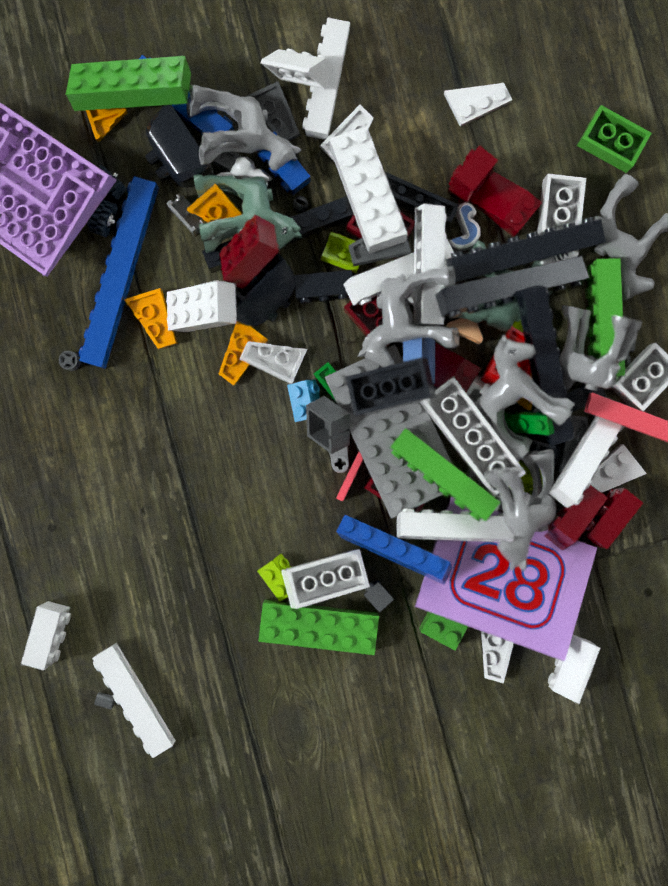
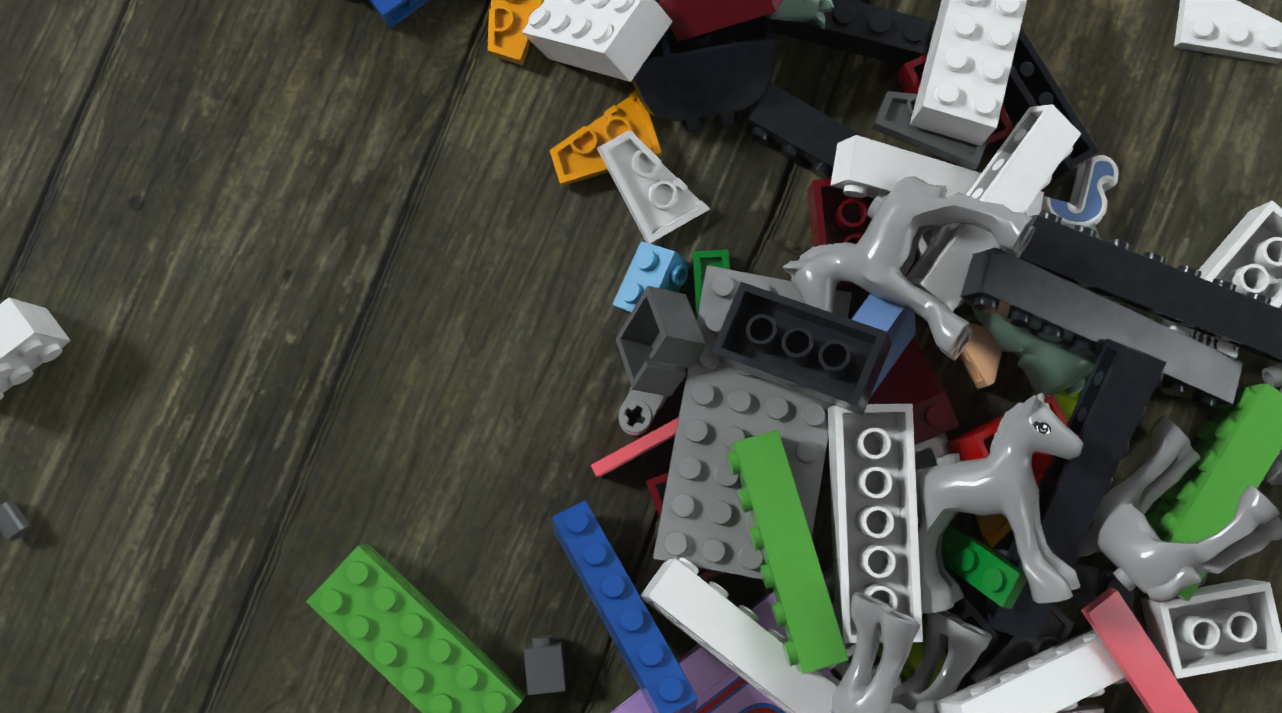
camera: 40 degrees right, 5 degrees down
white brick [93,643,176,758] -> none
lime bracket [258,554,291,602] -> none
white brick [281,549,370,609] -> none
lime bracket [321,232,360,273] -> none
dark red brick [448,145,498,203] -> none
dark red slope [470,172,542,237] -> none

